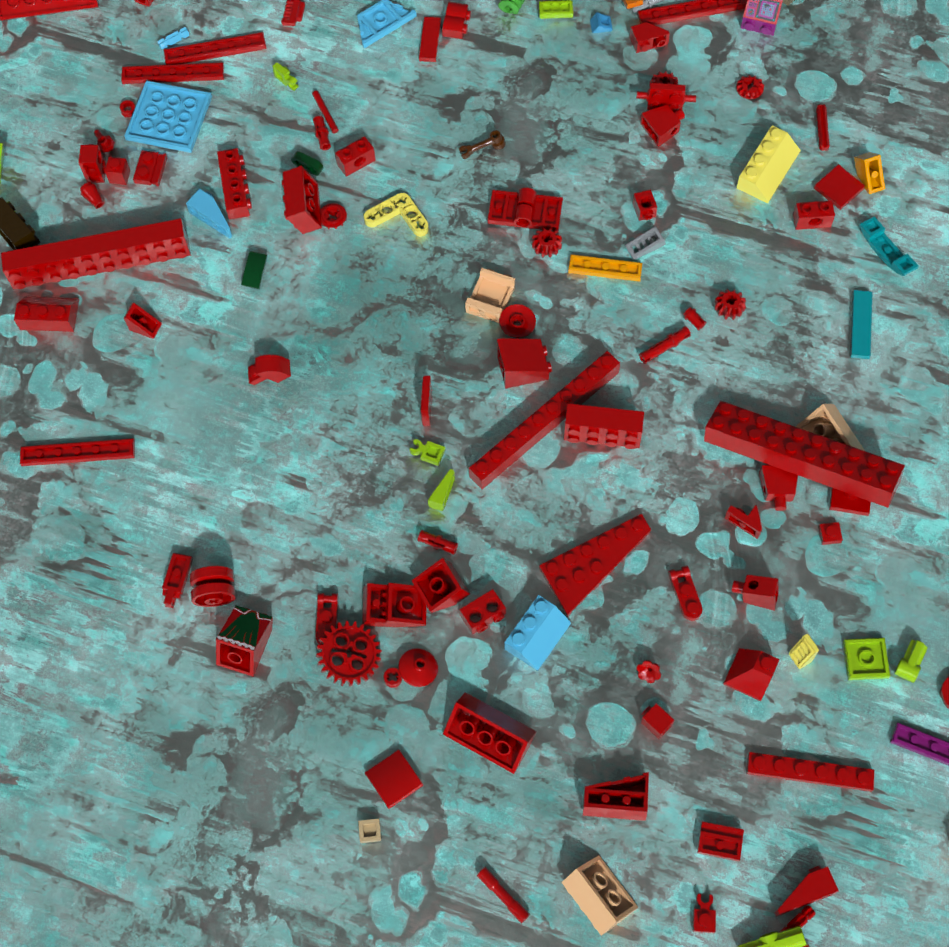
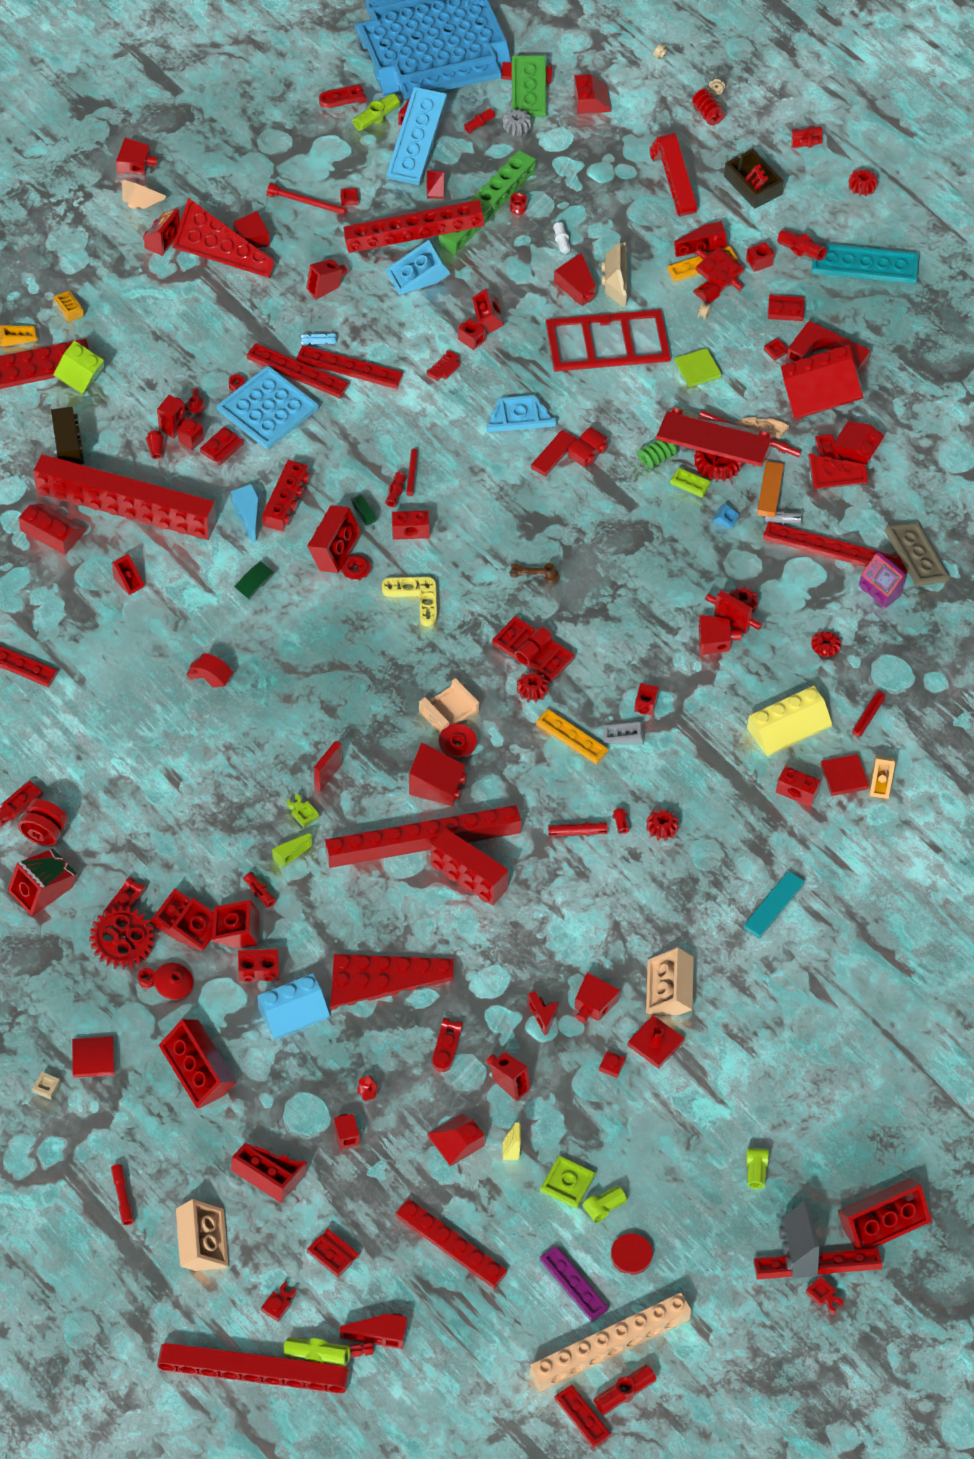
camera: 25 degrees right, 10 degrees down
lime plate [272,62,299,91] -> none
red slope [629,22,670,53] -> none
red brick [704,400,905,508] -> none
teal slope [859,216,919,276] -> none

